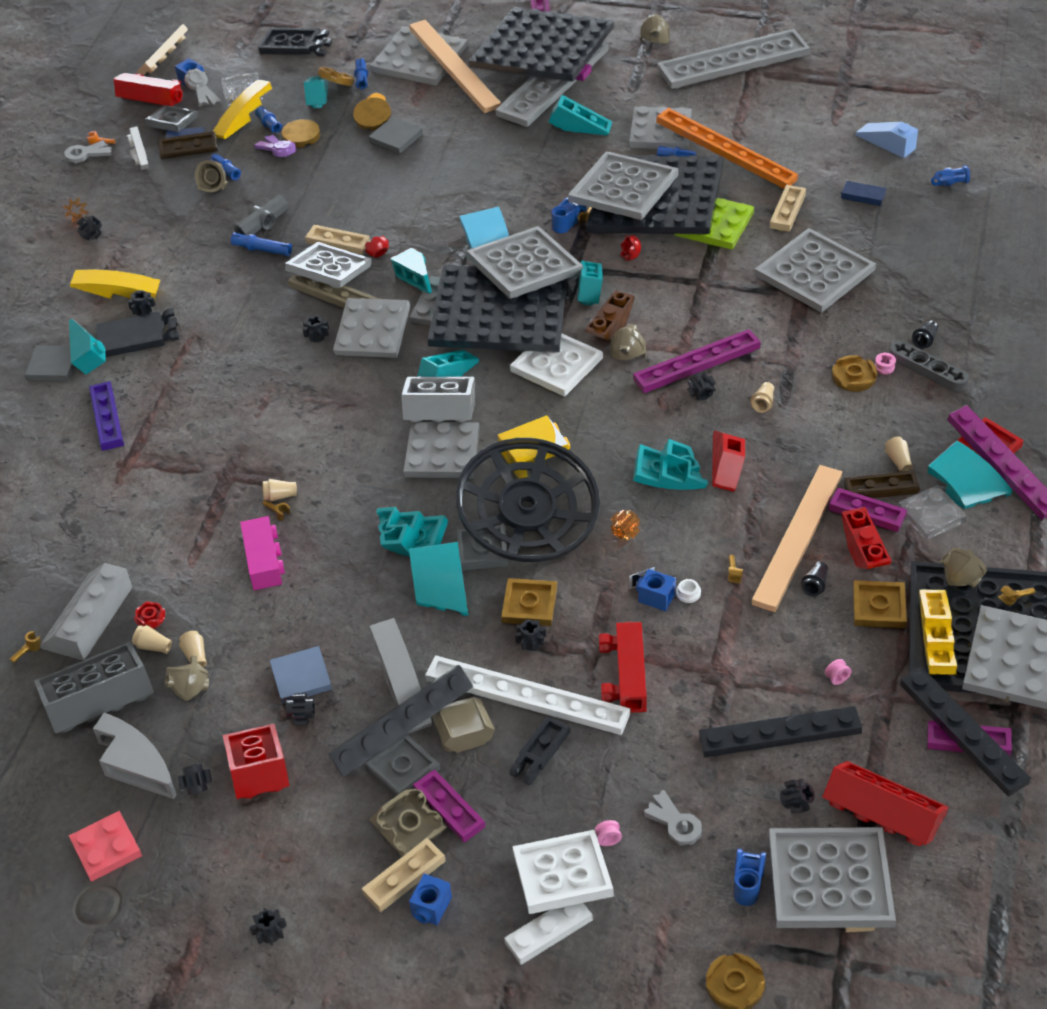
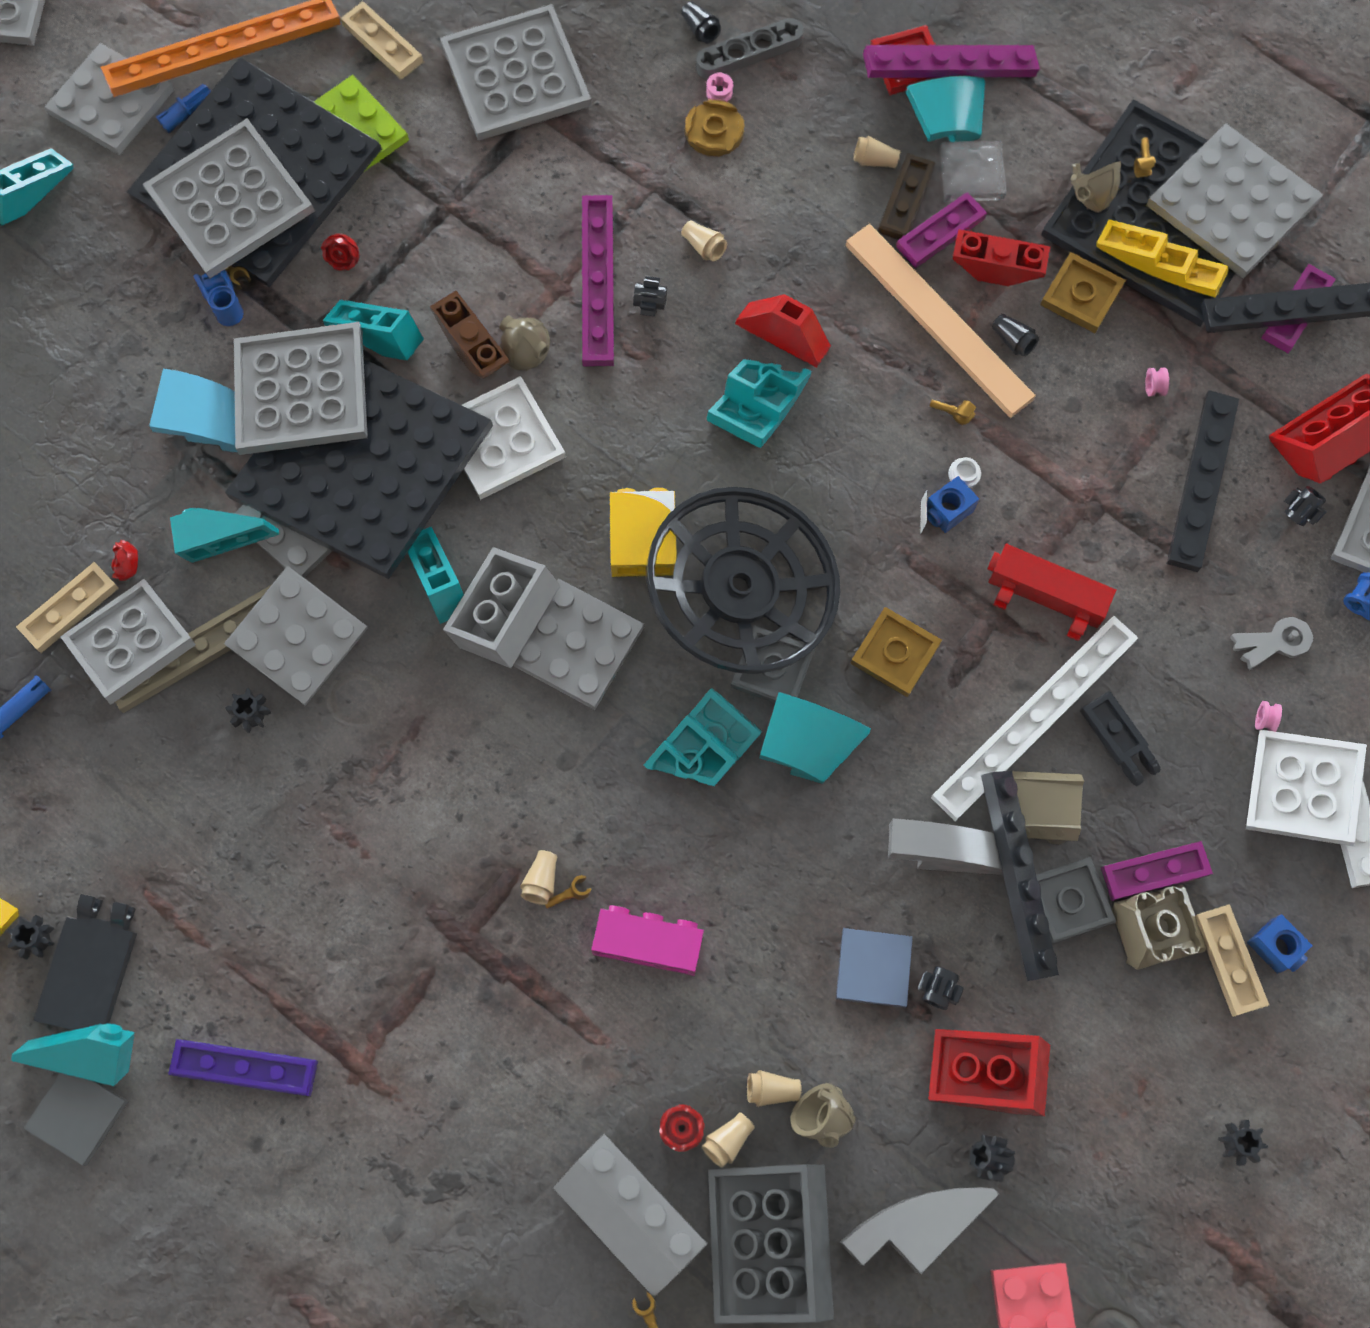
camera: 70 degrees left, 25 degrees up
black gear [515,619,546,651] -> none
clear orange gear [610,510,640,540] -> none

